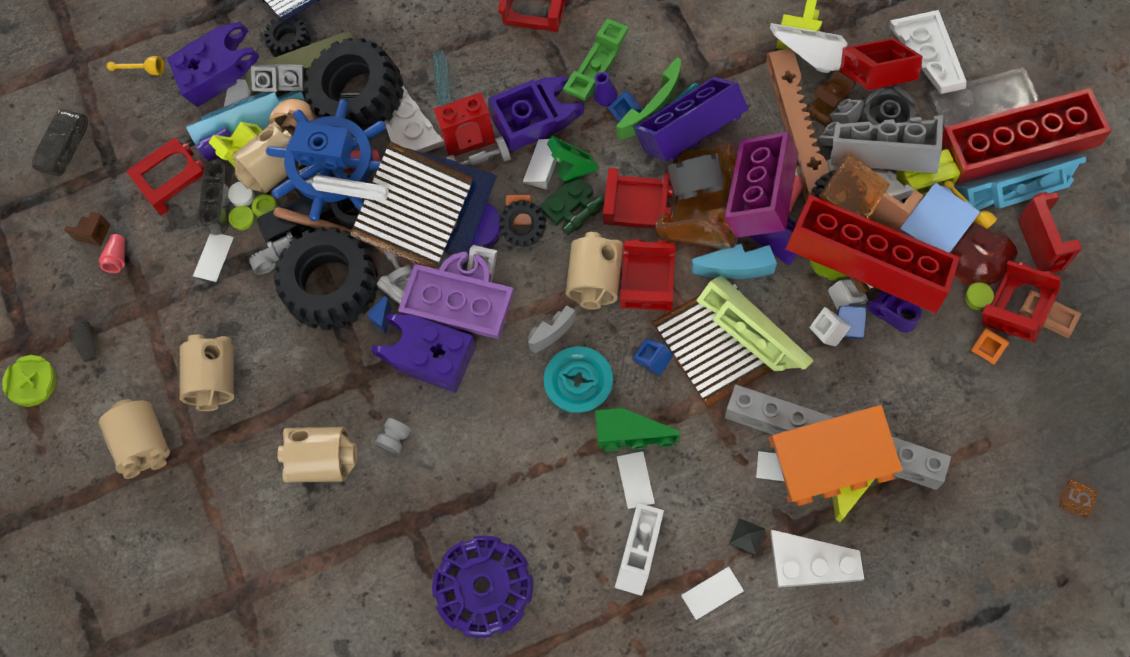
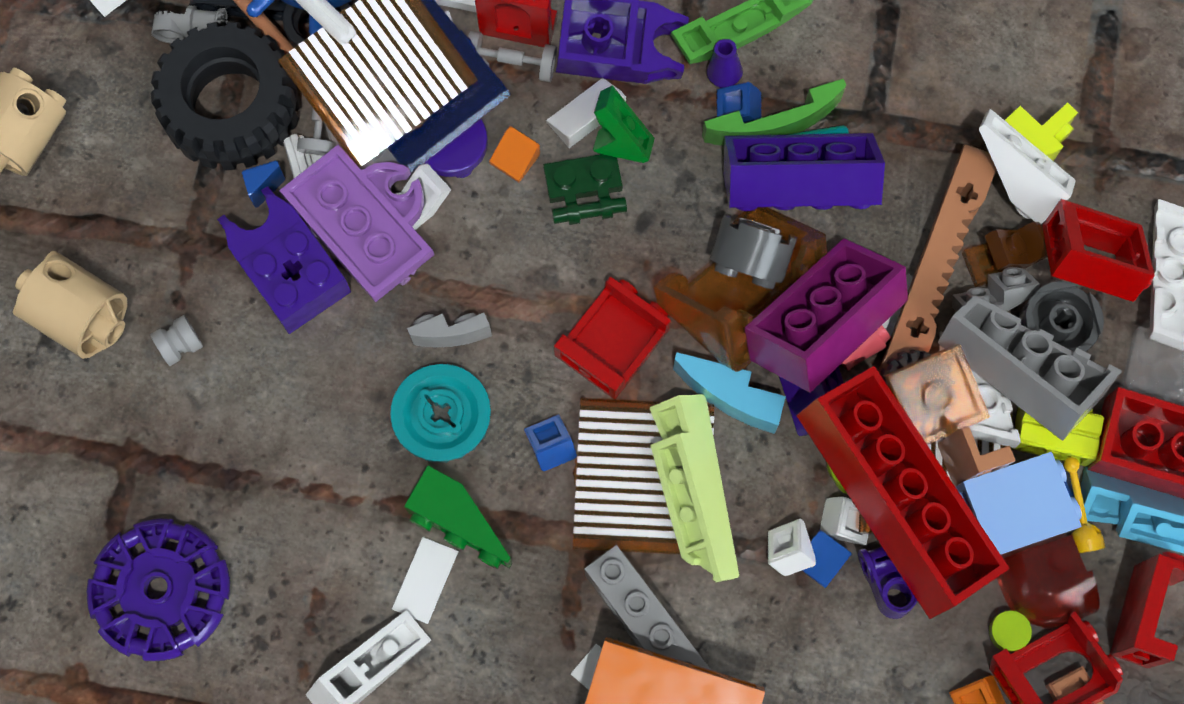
camera: 25 degrees right, 5 degrees up
black tyre [498,200,546,247] -> none
tan cylinder [566,232,623,309] -> none
red panel [603,168,673,230] -> none

